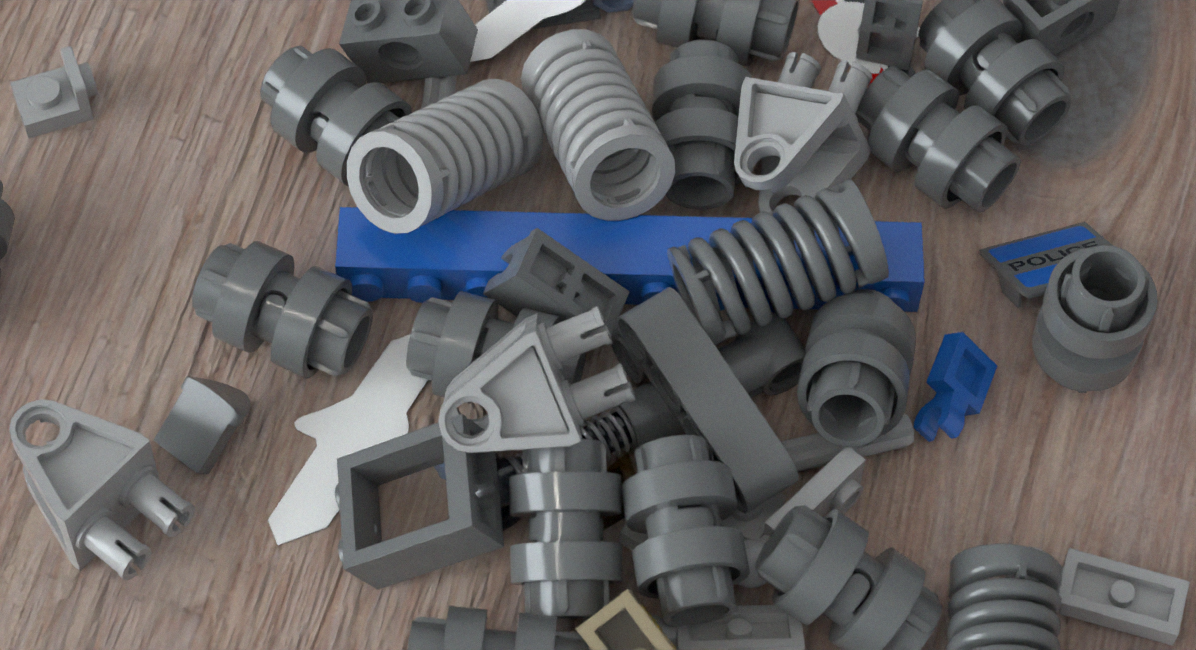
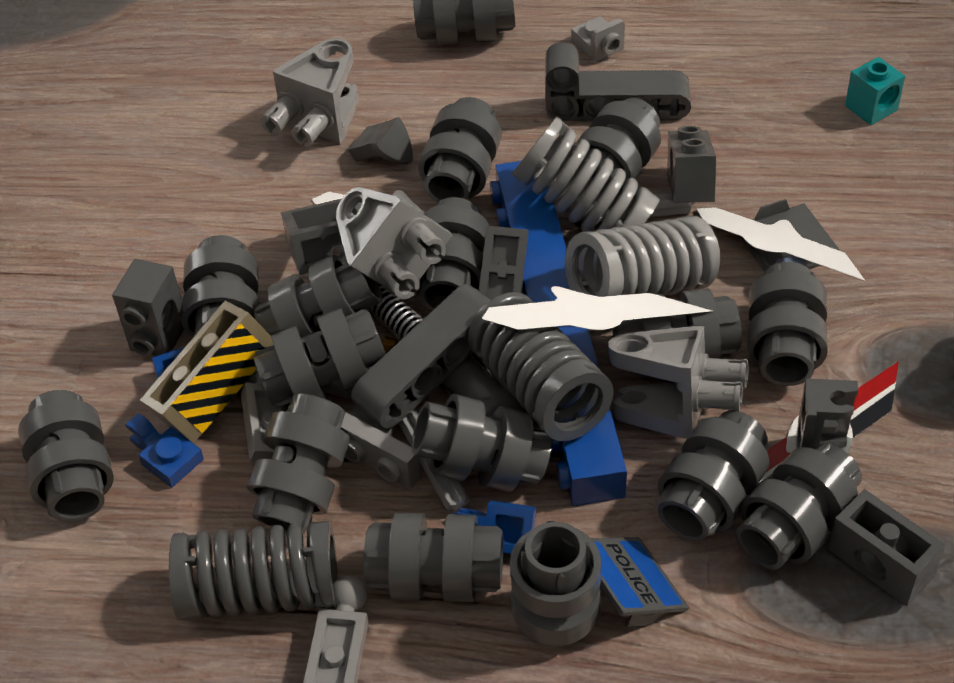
camera: 85 degrees right, 10 degrees down
none -> dark grey piece [364,513,503,602]
none -> white sticker [482,286,712,330]
none -> dark grey beam [545,42,691,121]

